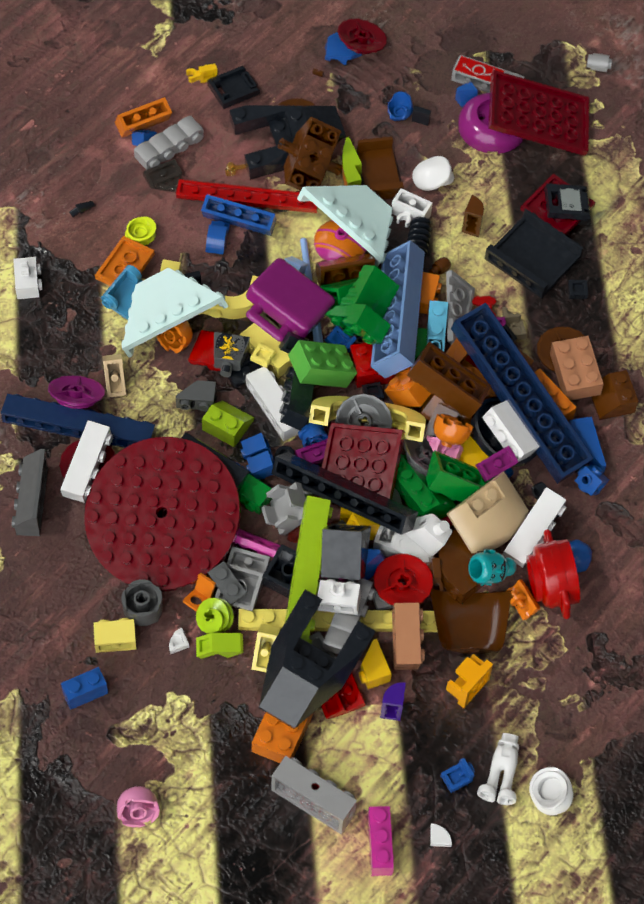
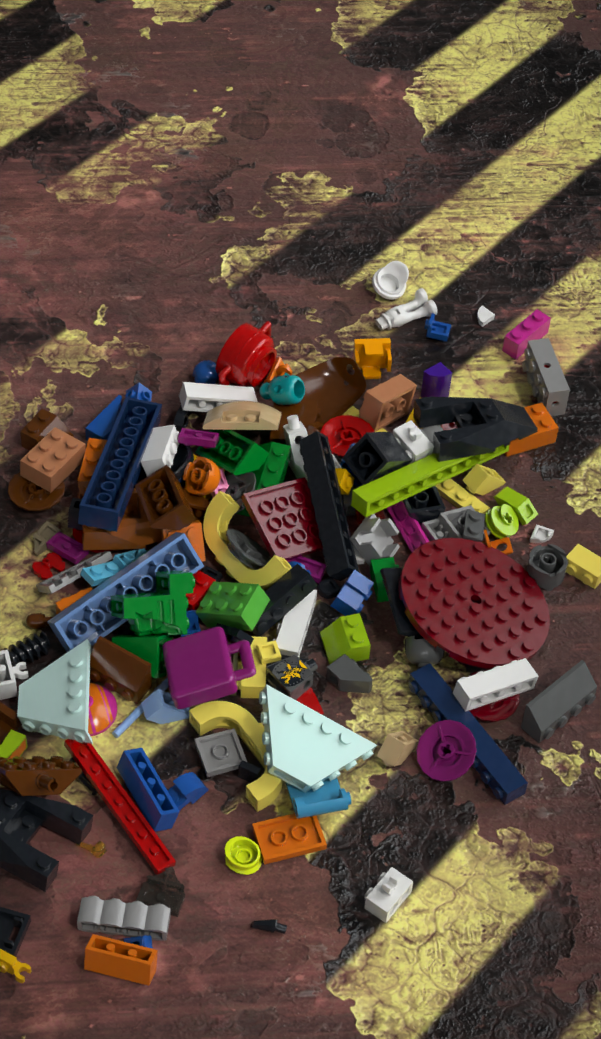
camera: 135 degrees left, 10 degrees down
none -> light grey plate [194,728,247,777]

